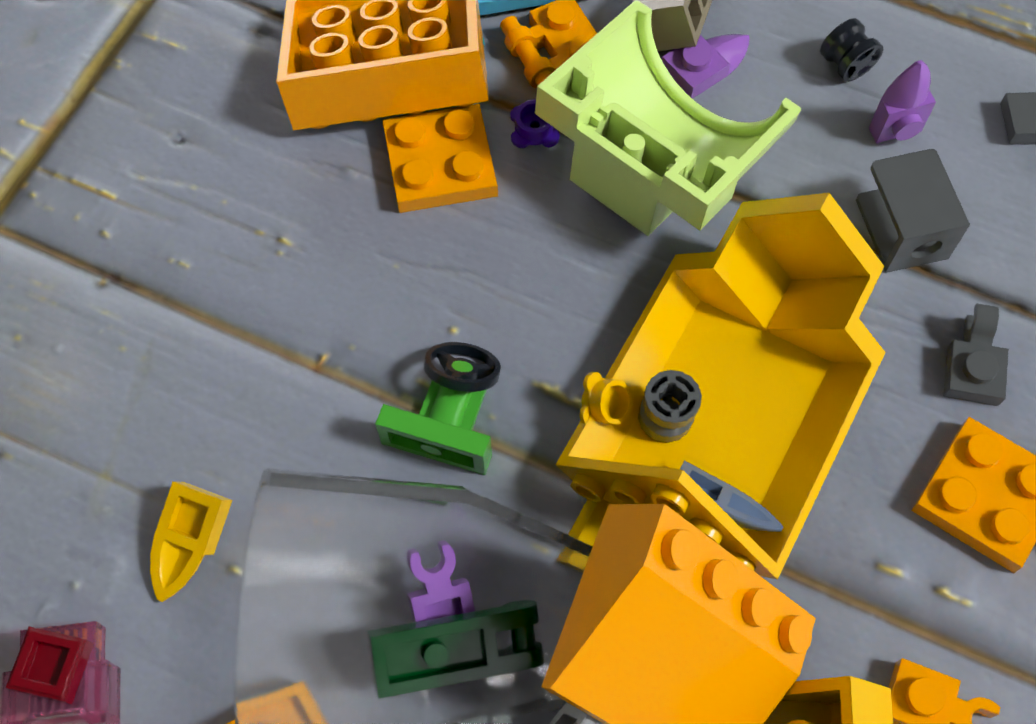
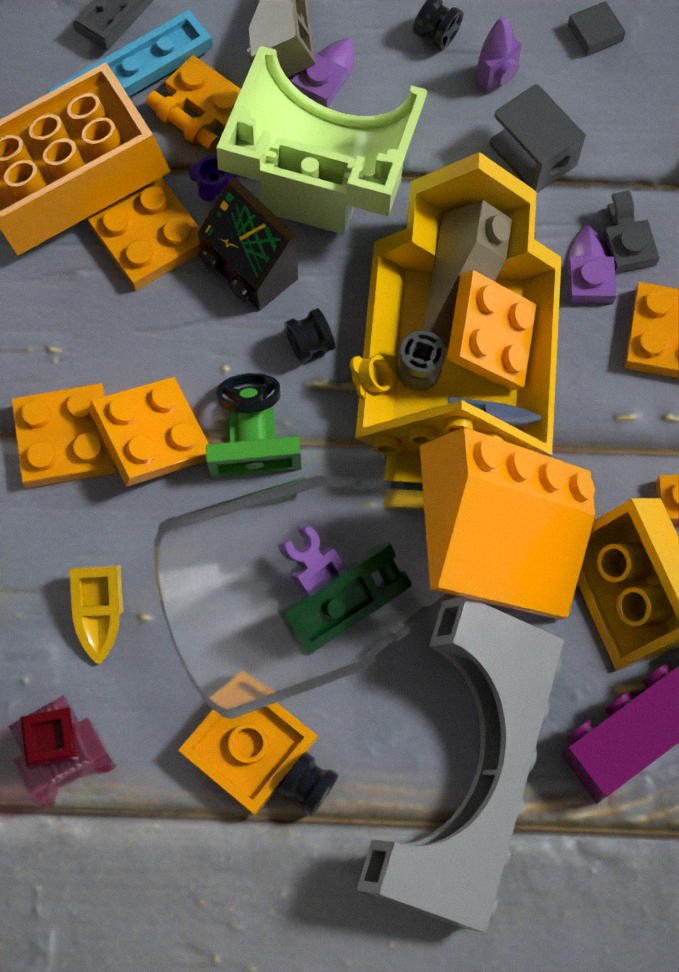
camera: 25 degrees left, 5 degrees up
none -> light orange plate [12,383,117,489]
none -> light orange plate [88,377,209,487]
none -> slope [198,177,298,311]
none -> black wheel [284,308,336,363]
none -> dark tan slope [423,200,512,349]
none -> light orange plate [447,270,536,390]
none -> medium lavender plate [568,224,616,304]

